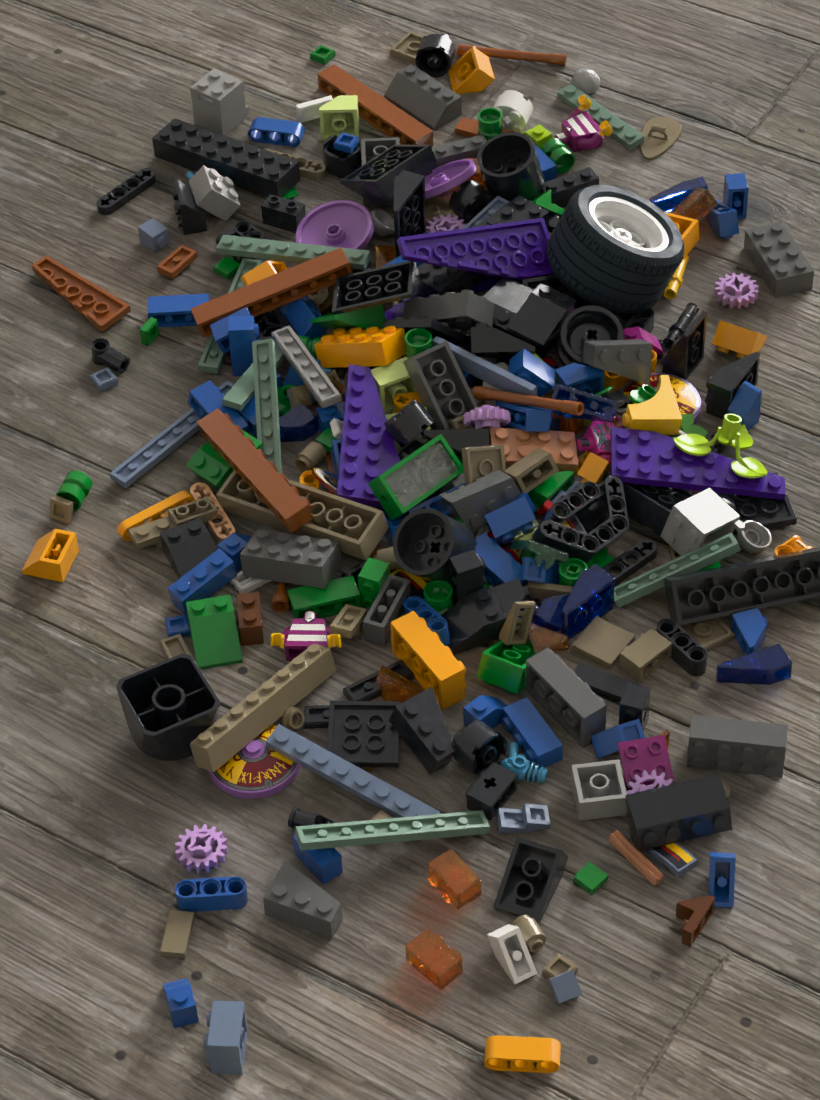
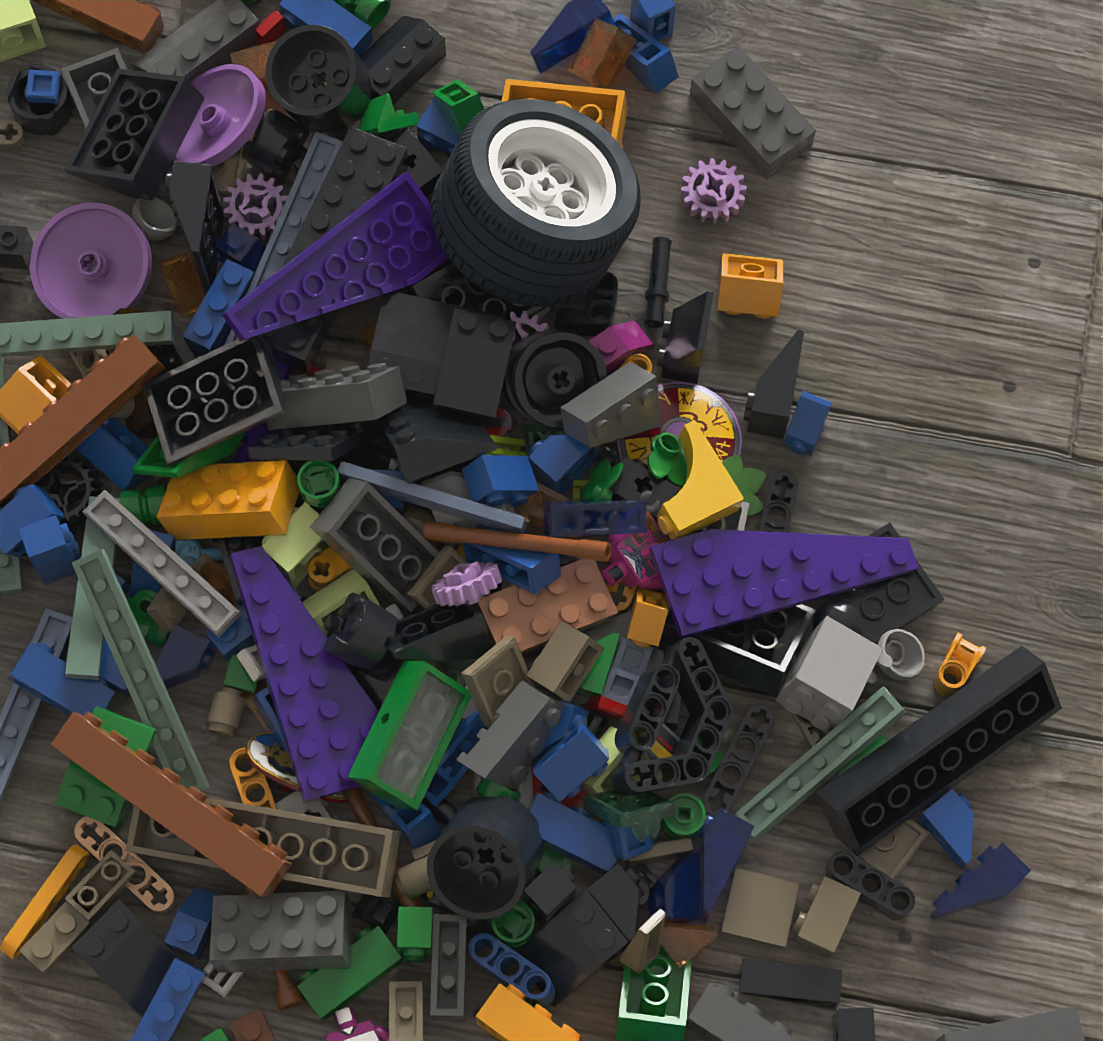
camera: 25 degrees left, 25 degrees up
lime plant [673,414,767,478] -> none

